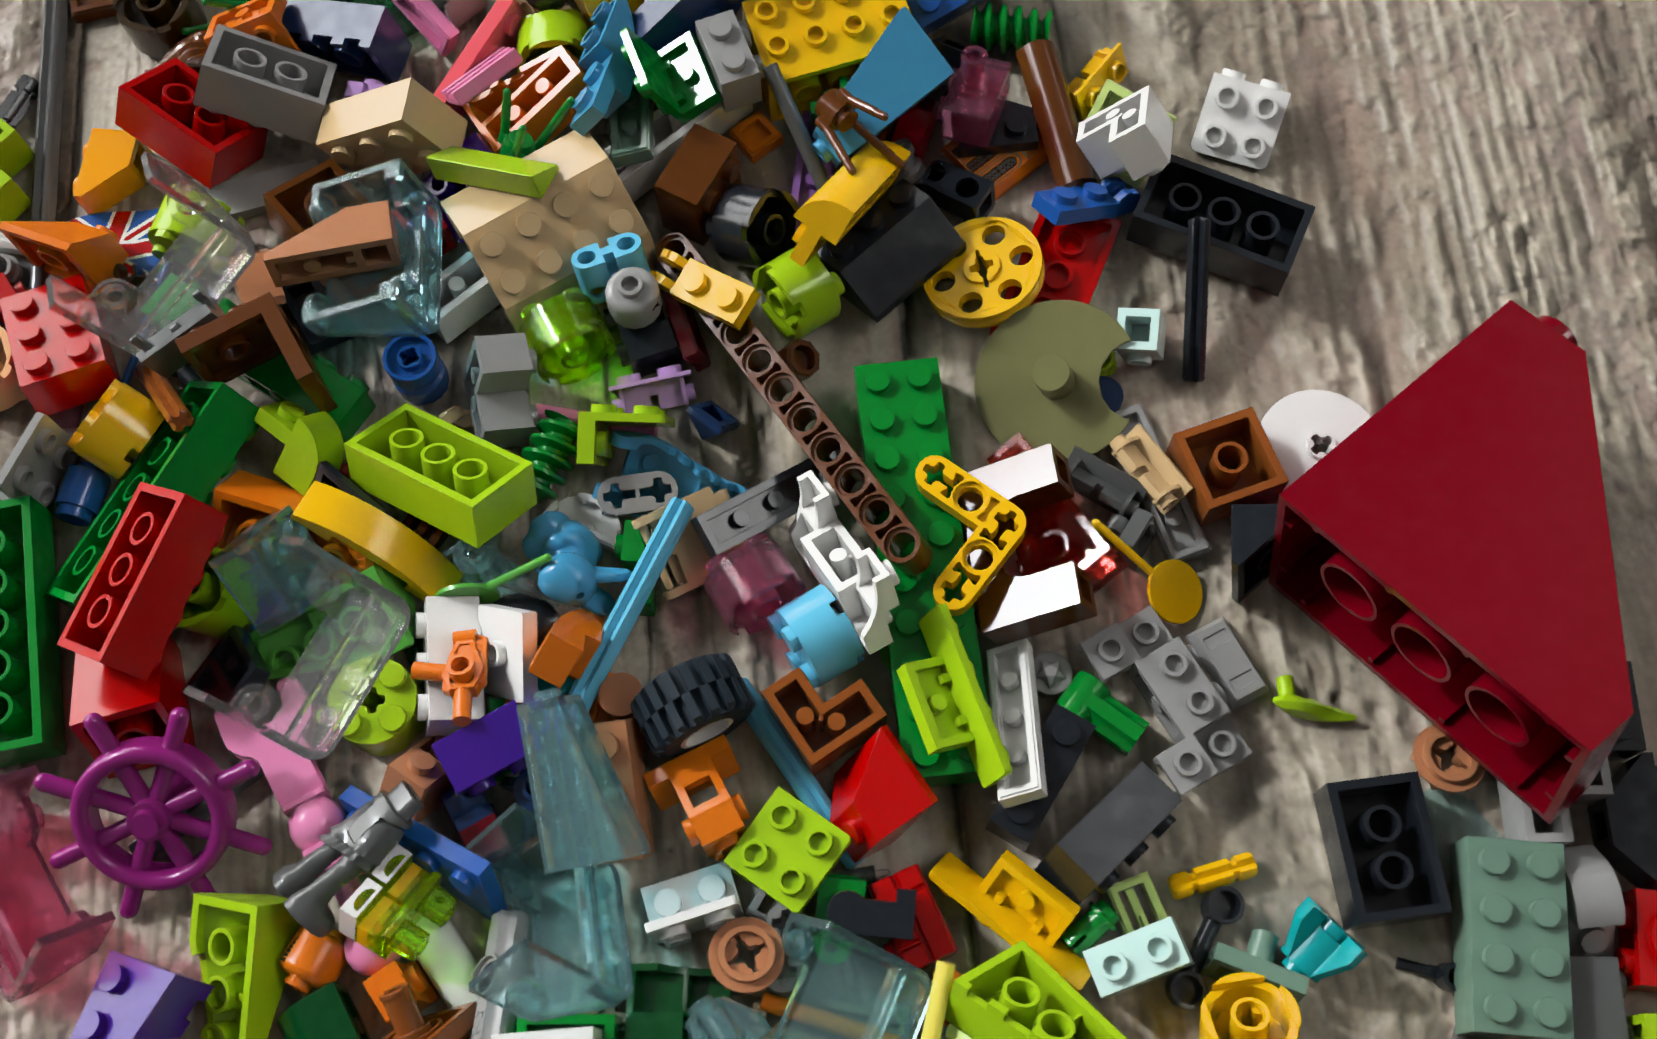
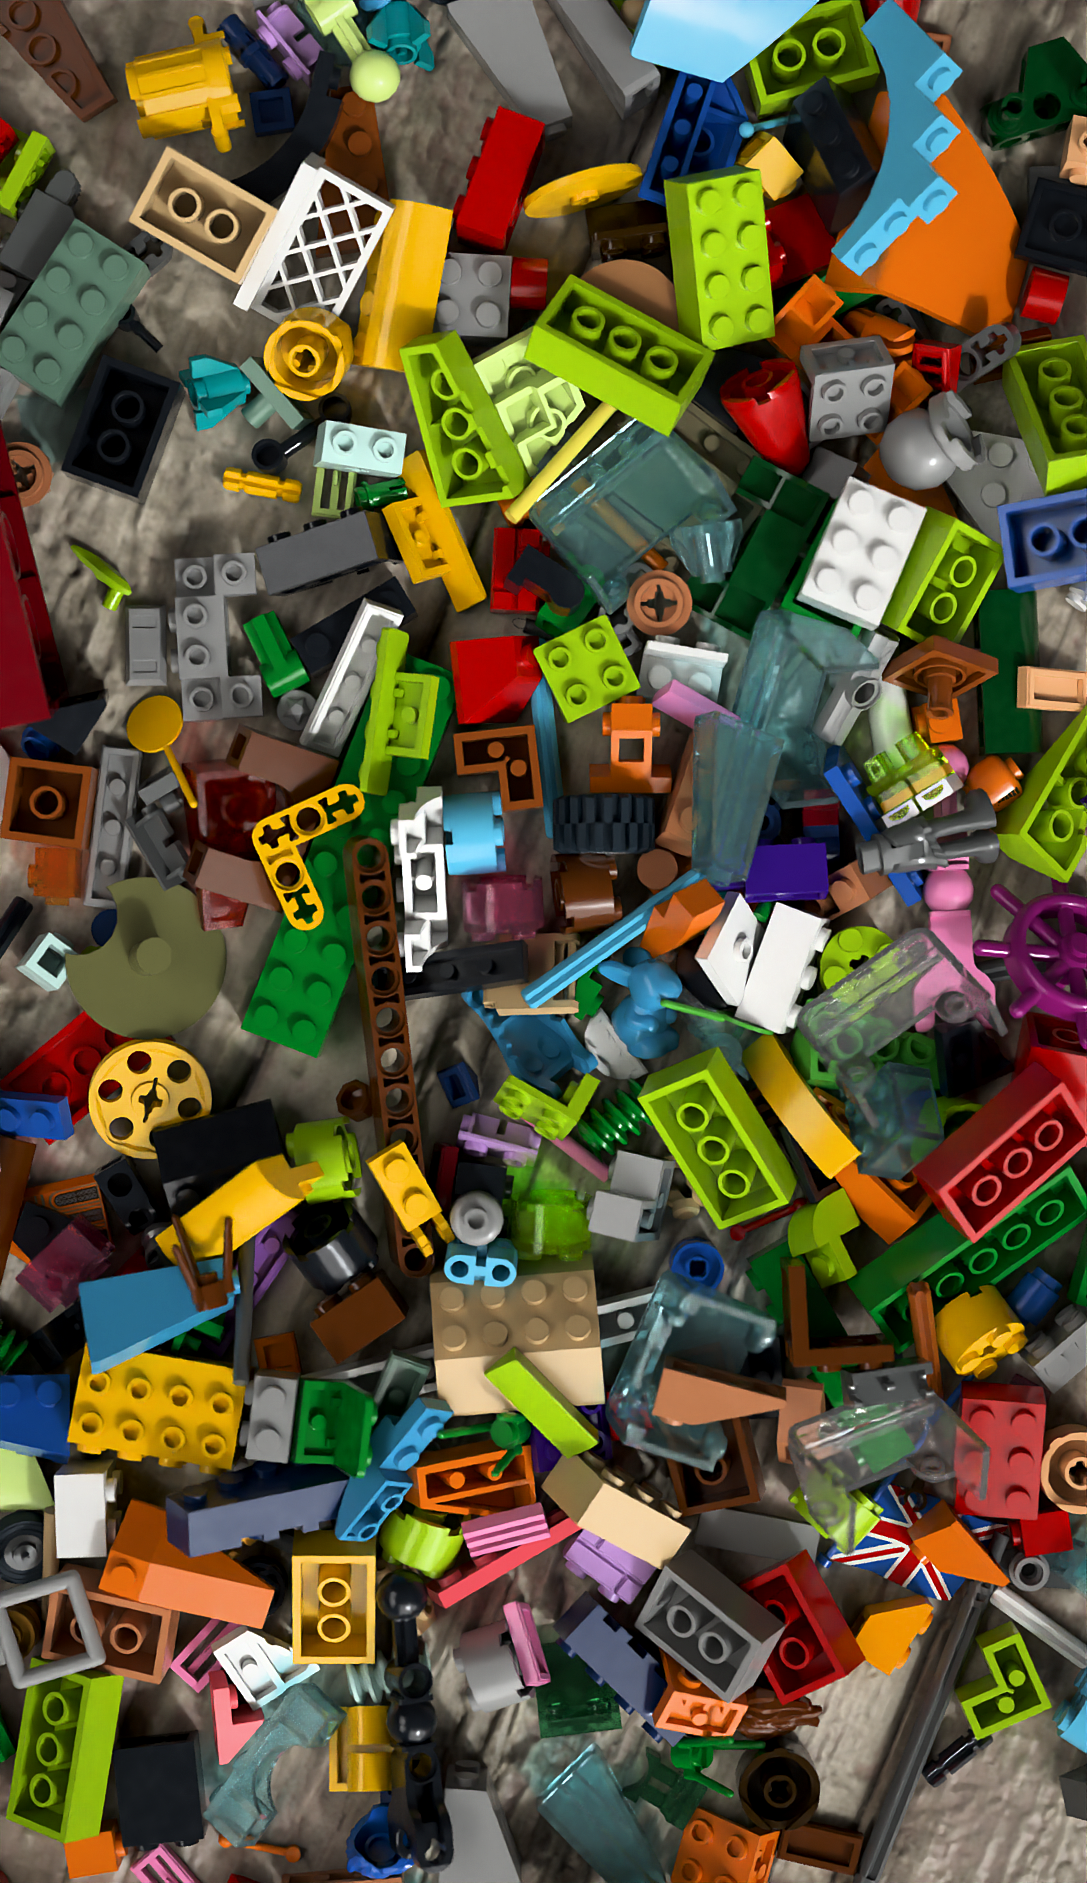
camera: 155 degrees left, 20 degrees up
orange piece [411,629,488,727] -> none
light grey beam [597,471,678,516] -> none
tan hinge [1109,423,1194,515] -> none
none -> clear orange brick [27,847,83,906]
none -> reddish brown brick [550,853,623,935]
none -> bright pink tile [651,679,741,733]

